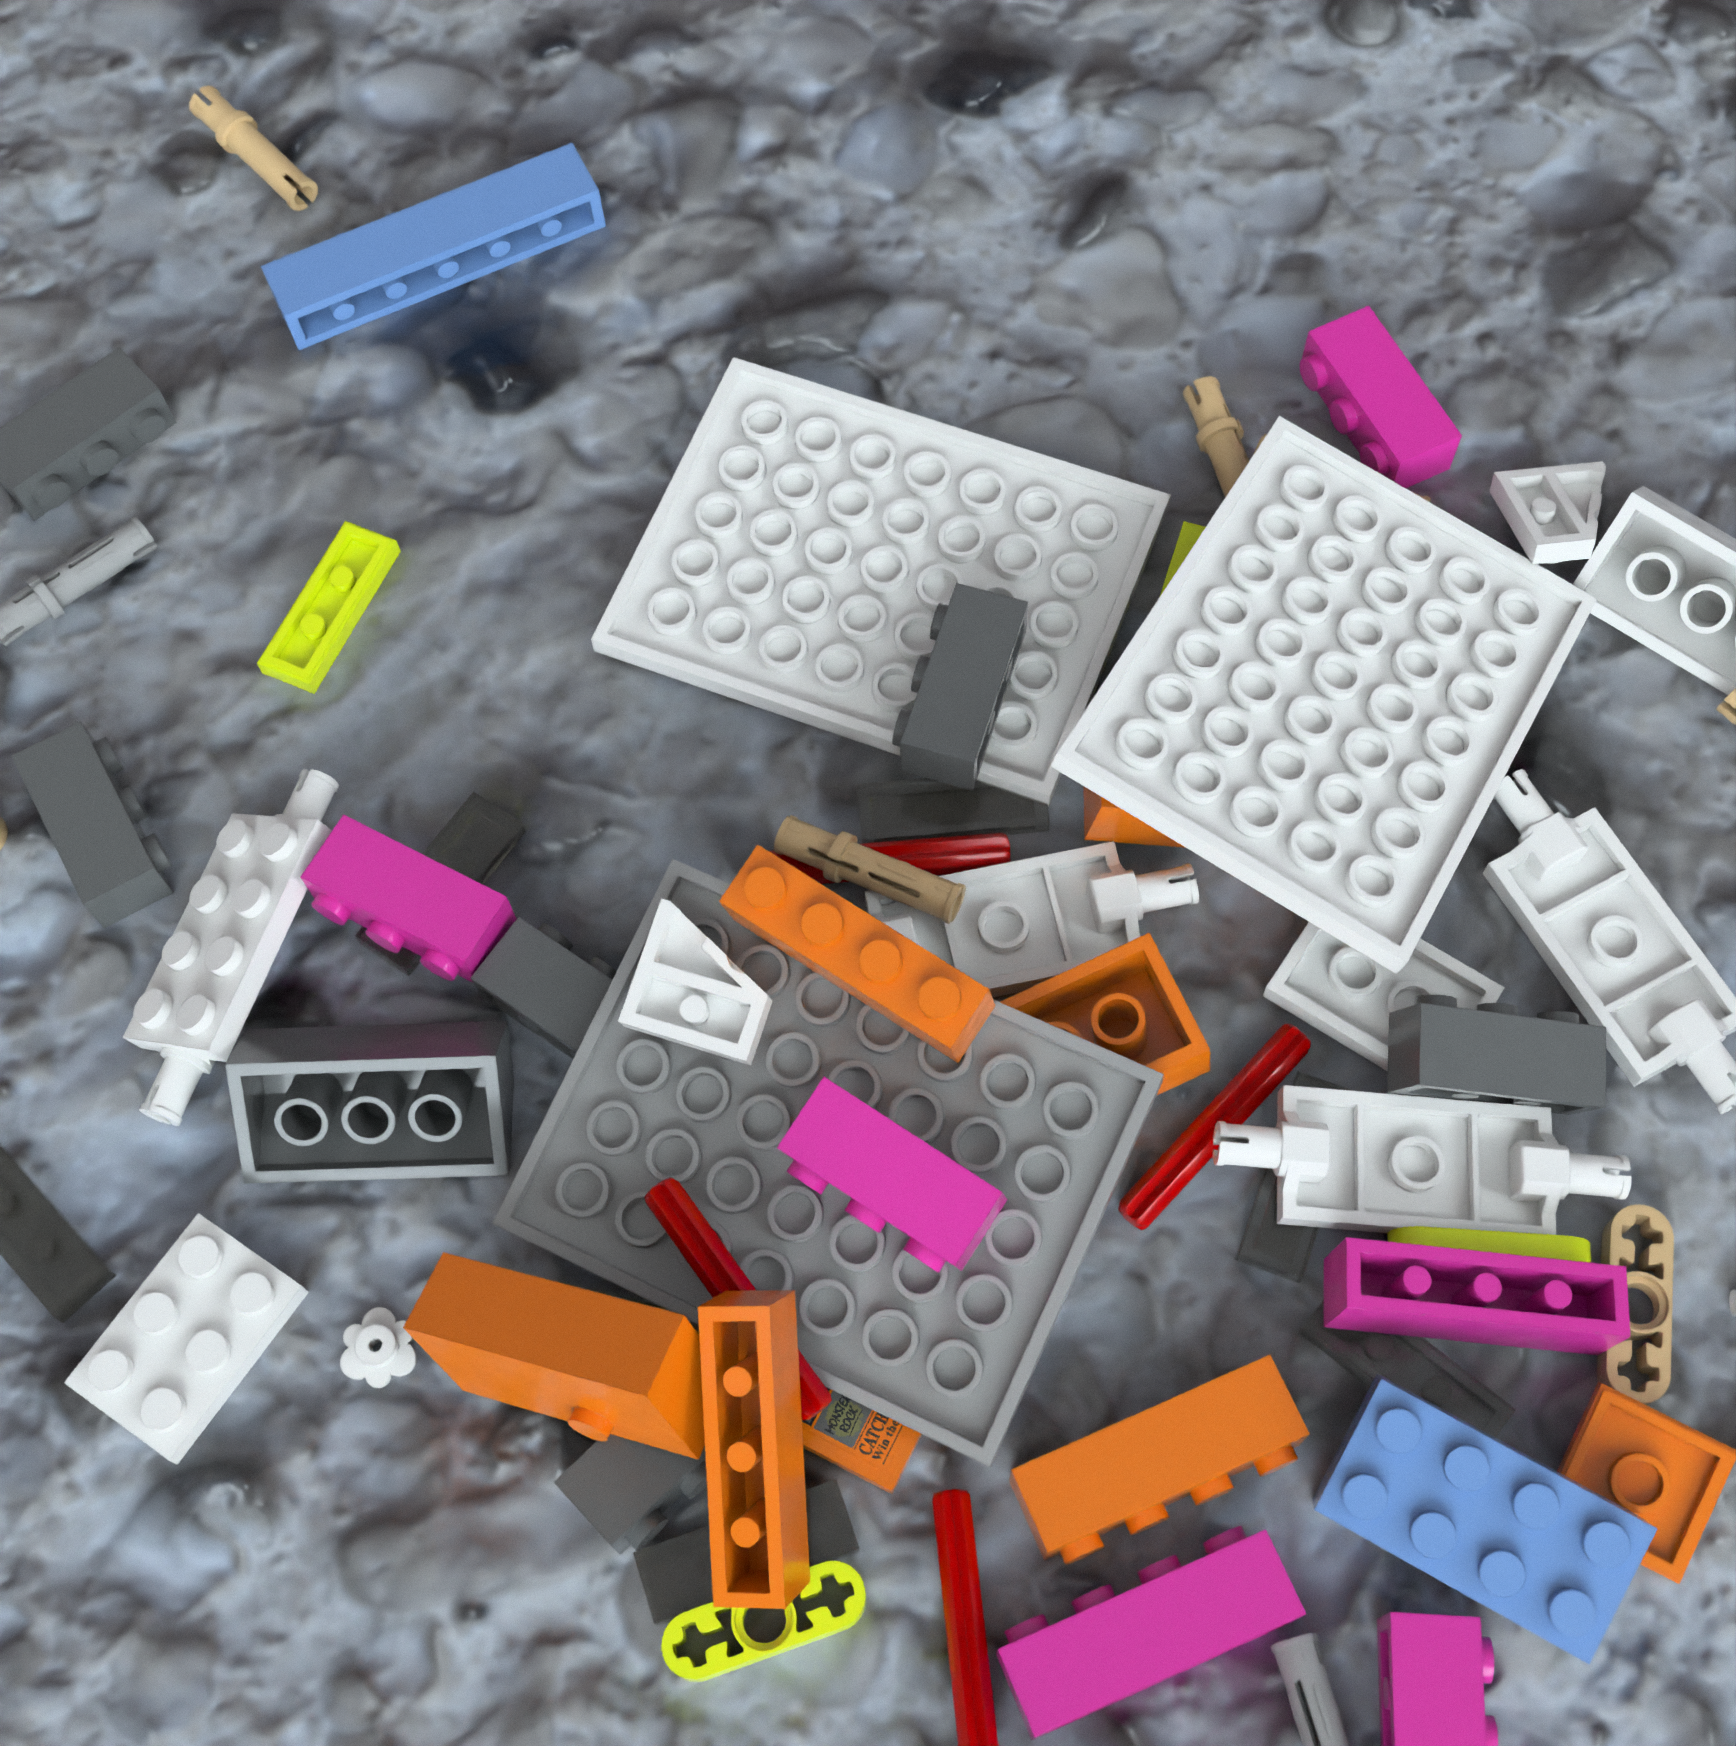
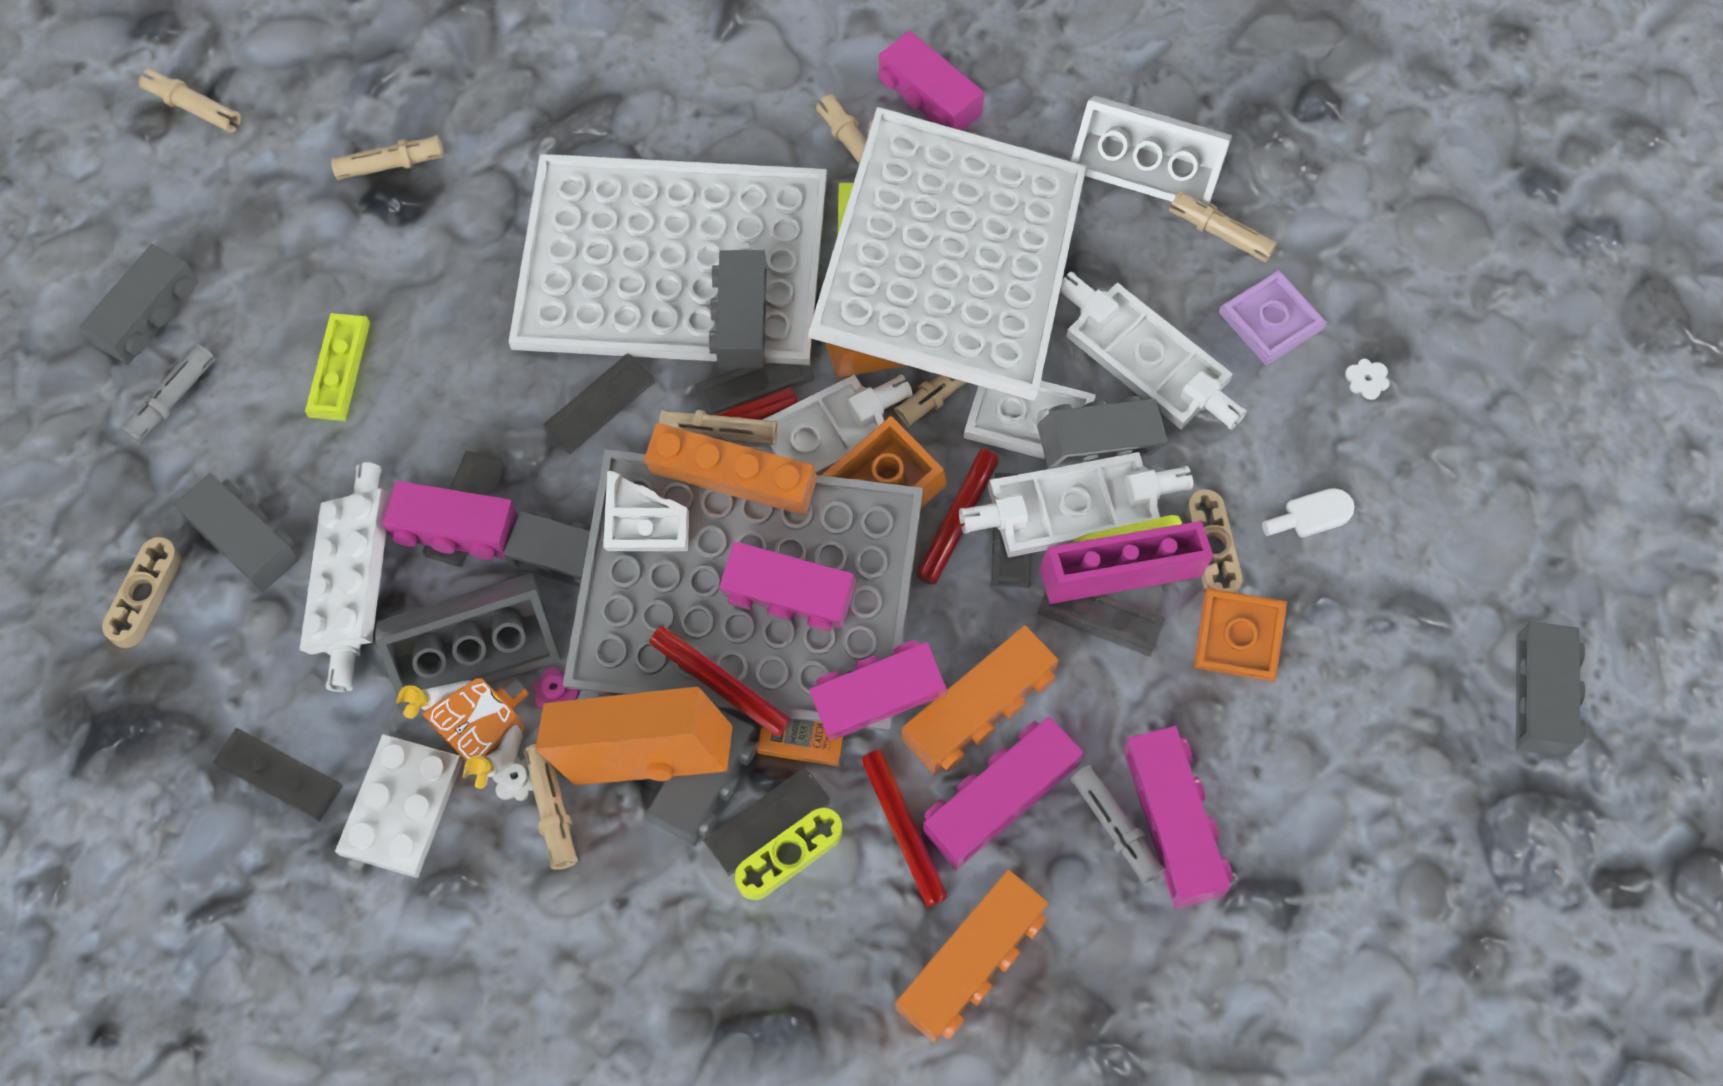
camera: 20 degrees left, 0 degrees up
medium blue brick [261,143,606,350] -> none
orange brick [698,1290,810,1609] -> none
medium blue brick [1312,1374,1657,1665] -> none
white wing [1489,461,1606,565] -> none
none -> tan pin [331,135,444,181]
none -> torso [395,677,530,789]
none -> tan pin [524,744,578,870]
none -> dark pink plant [532,667,579,710]
none -> clear smoke tile [543,353,655,454]
none -> dark pink brick [809,640,947,741]
none -> tan pin [894,375,968,428]

